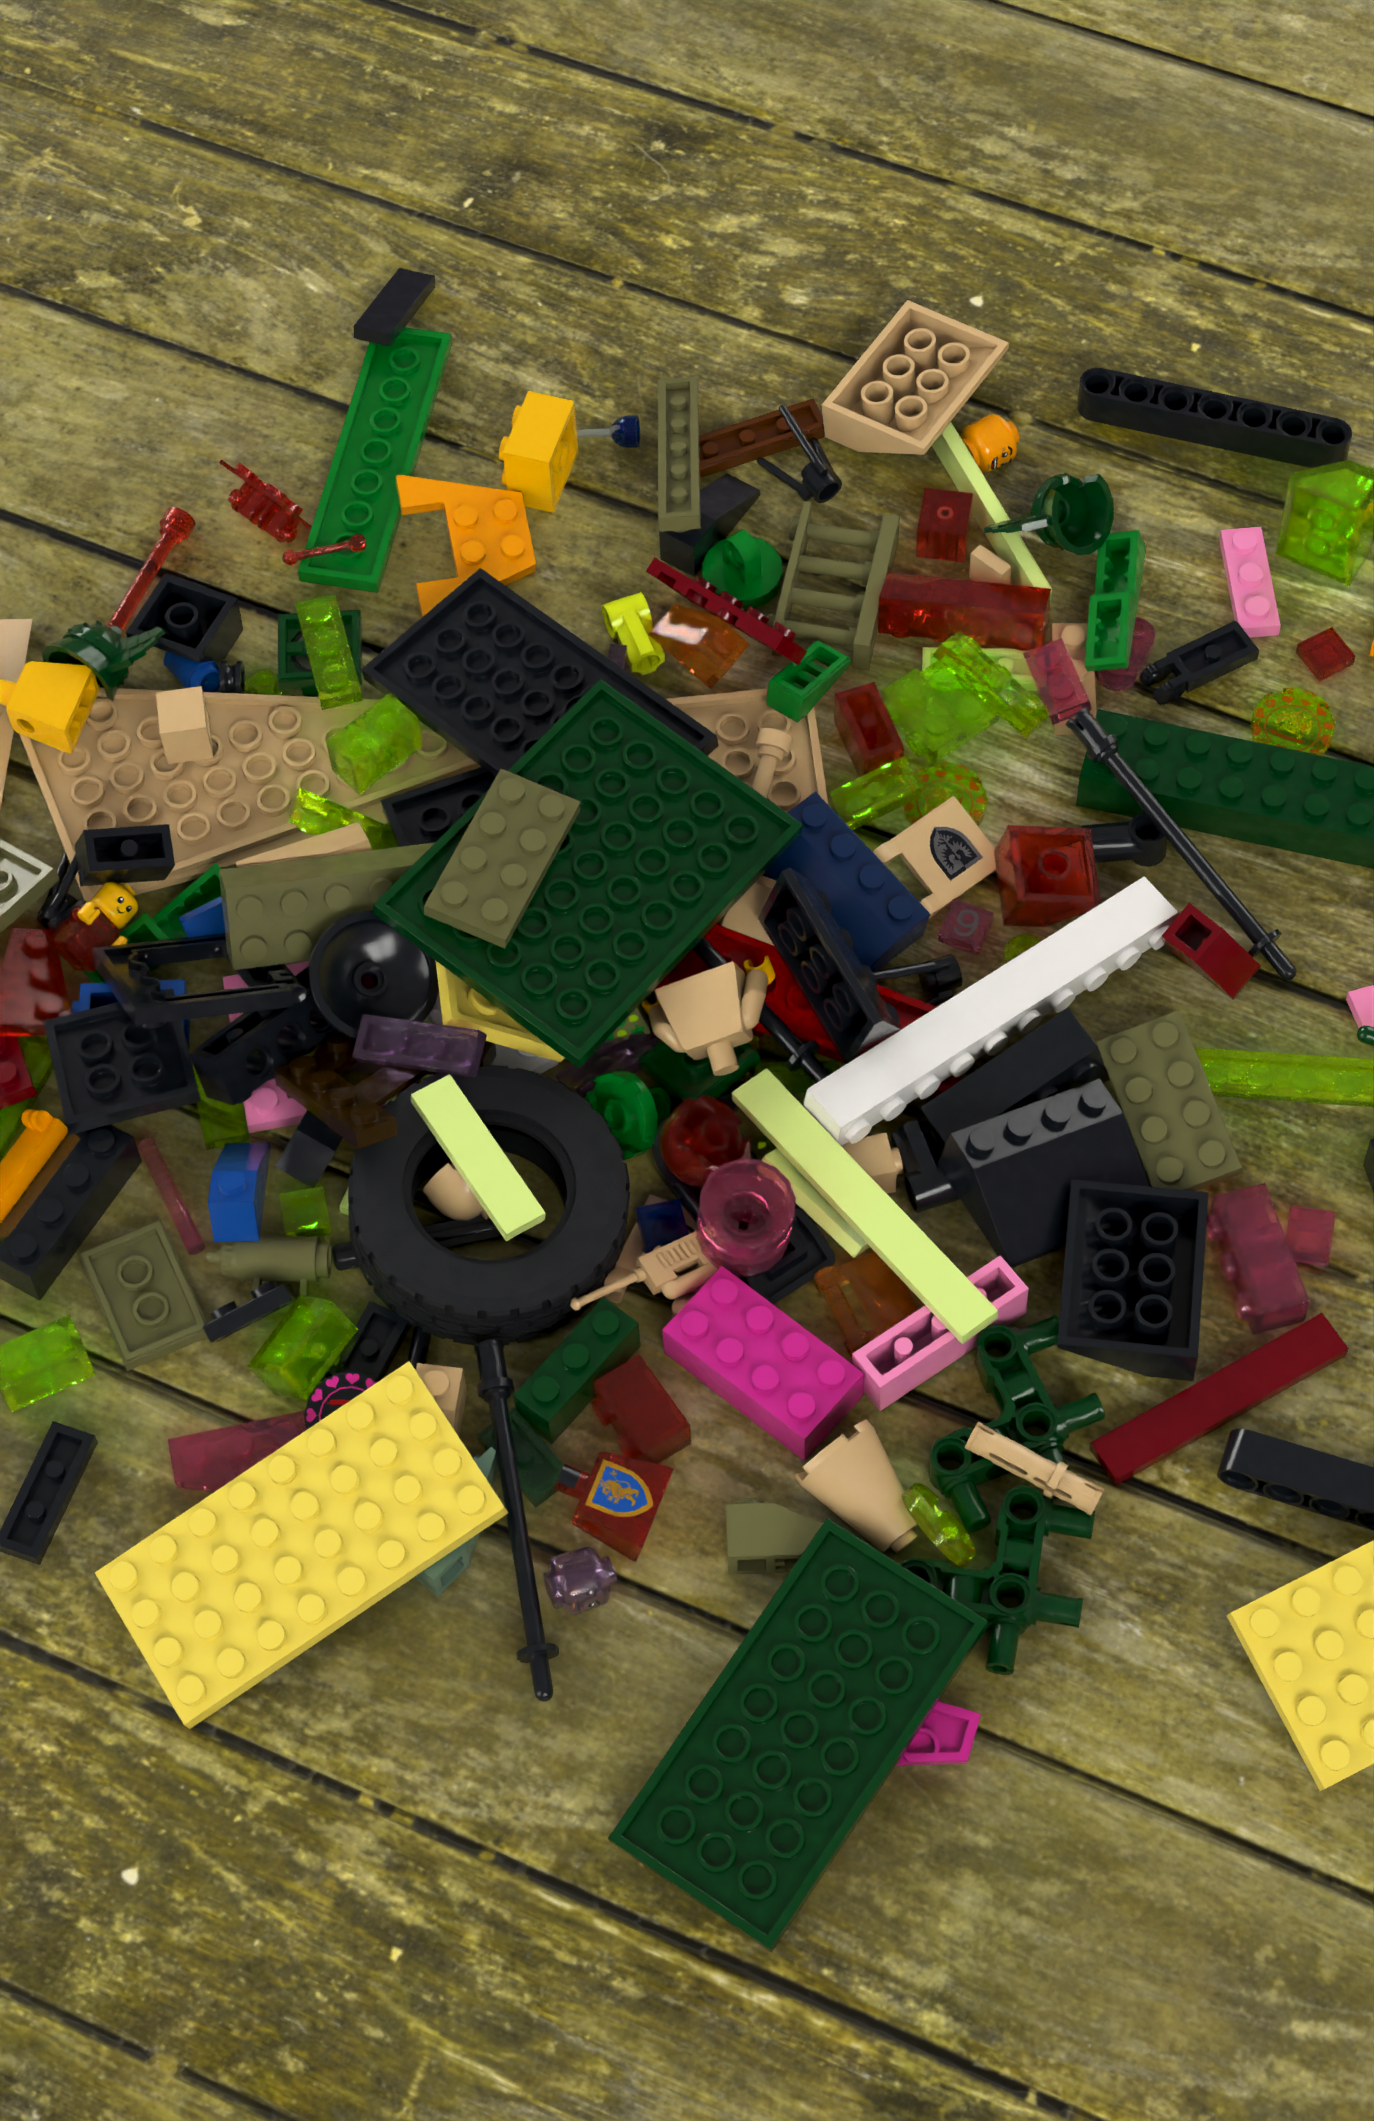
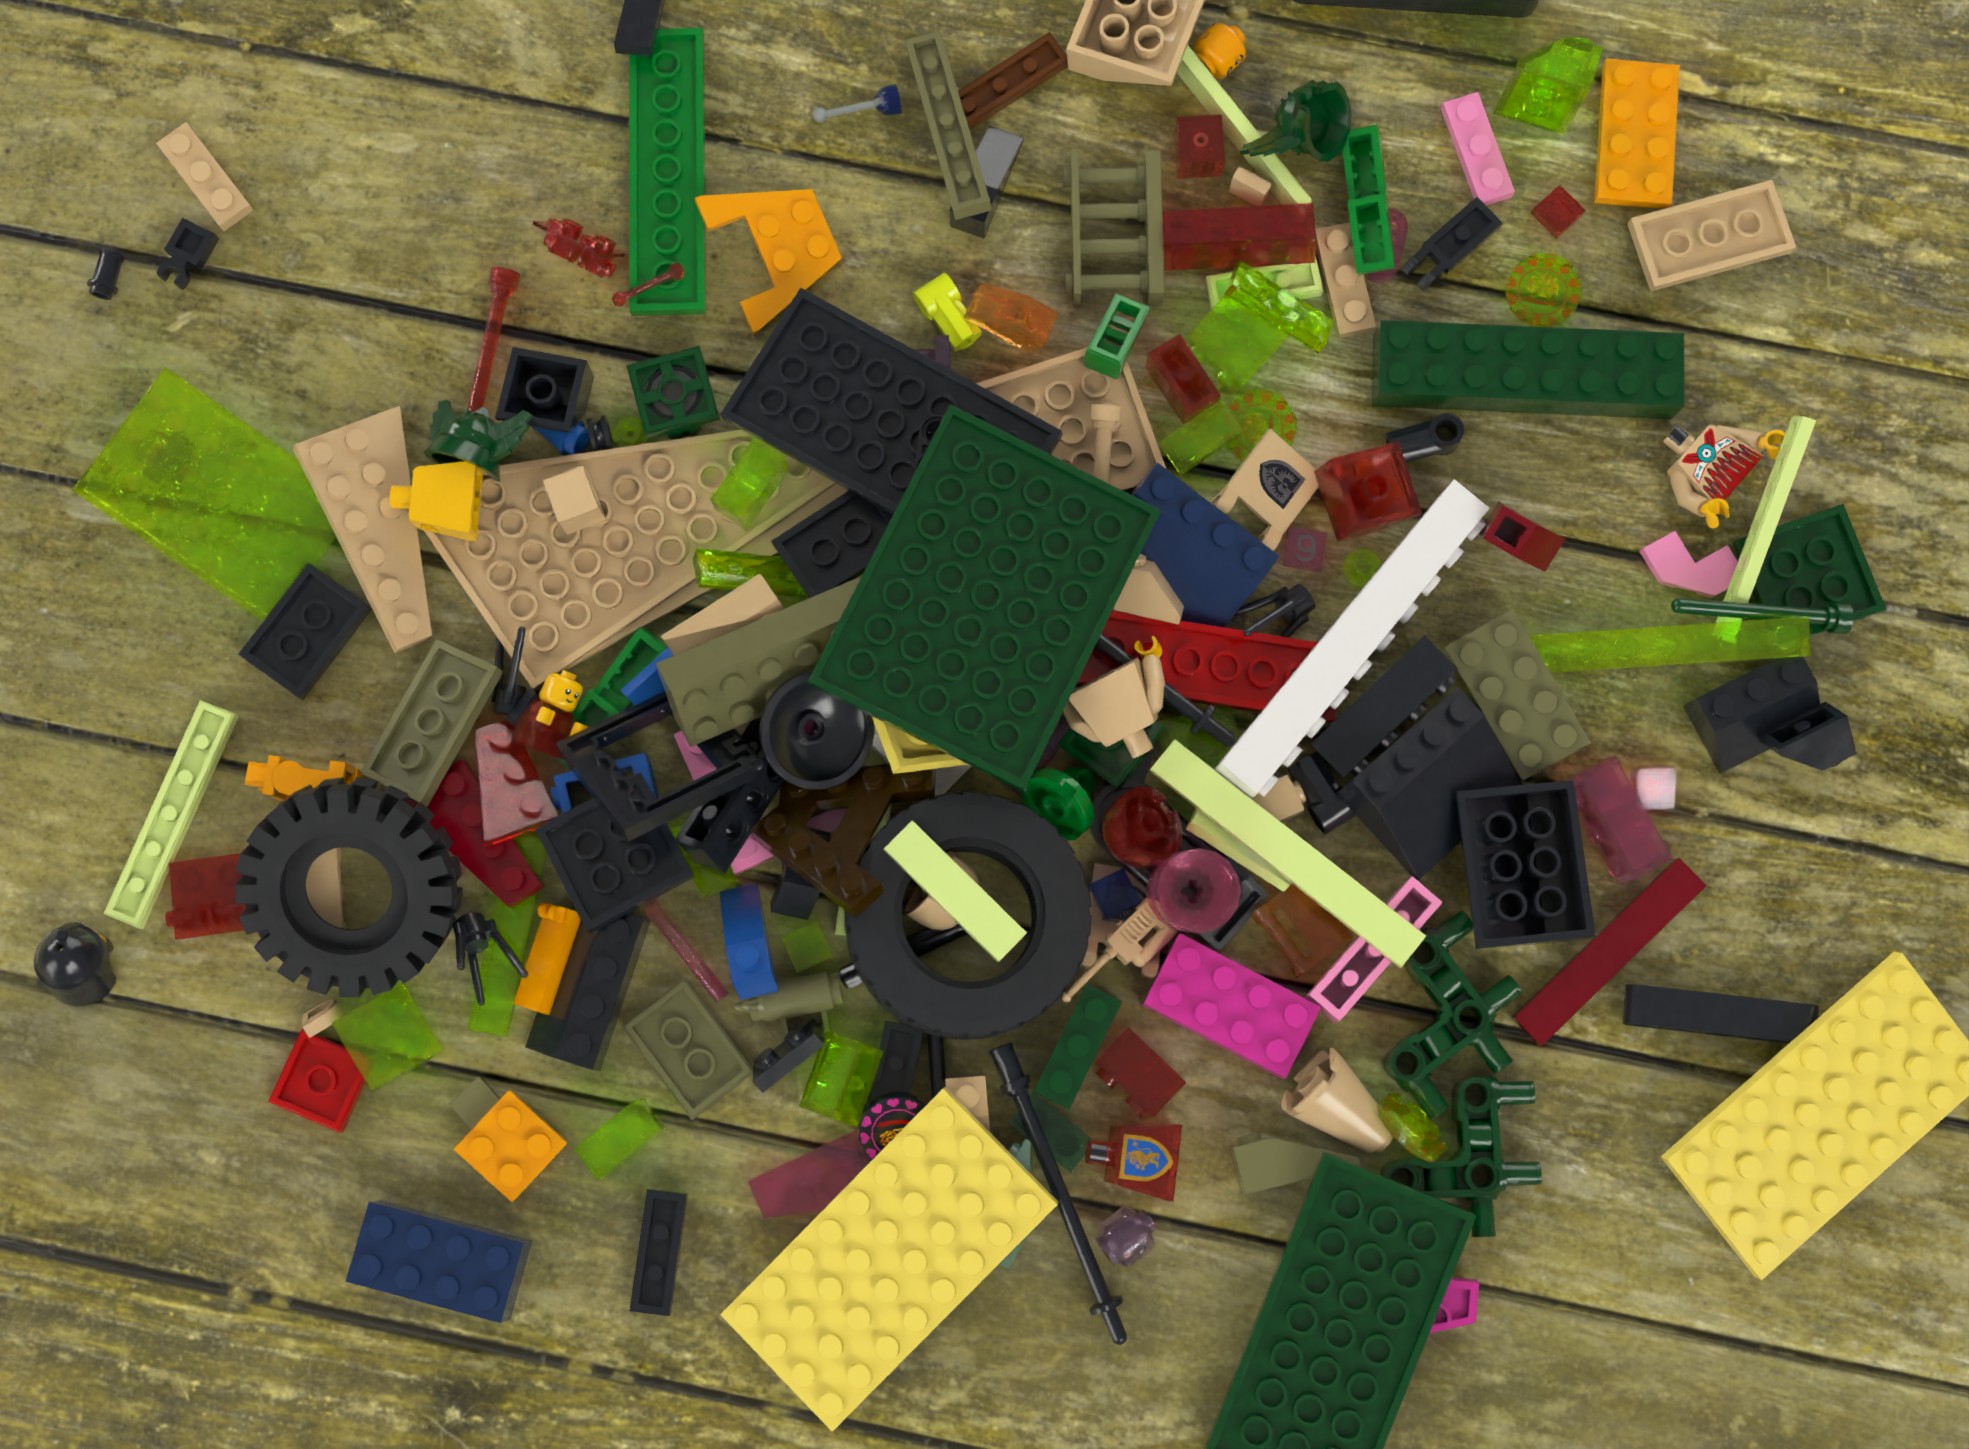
camera: 15 degrees left, 20 degrees up
black brick [75,824,175,886] -> none
clear neon green plate [295,594,363,710] -> none
clear purple plate [352,1014,487,1078] -> none
olive plate [424,769,581,949] -> none
yellow brick [499,391,578,513] -> none
dark red wing [646,557,807,665] -> none
green tile [702,529,783,610] -> none
black plant [757,405,842,503] -> none
black slope [758,868,901,1064] -> none
tan pin [965,1422,1105,1516] -> none
clear pink plate [1023,638,1092,725] -> none
black bar [1065,707,1297,980] -> none

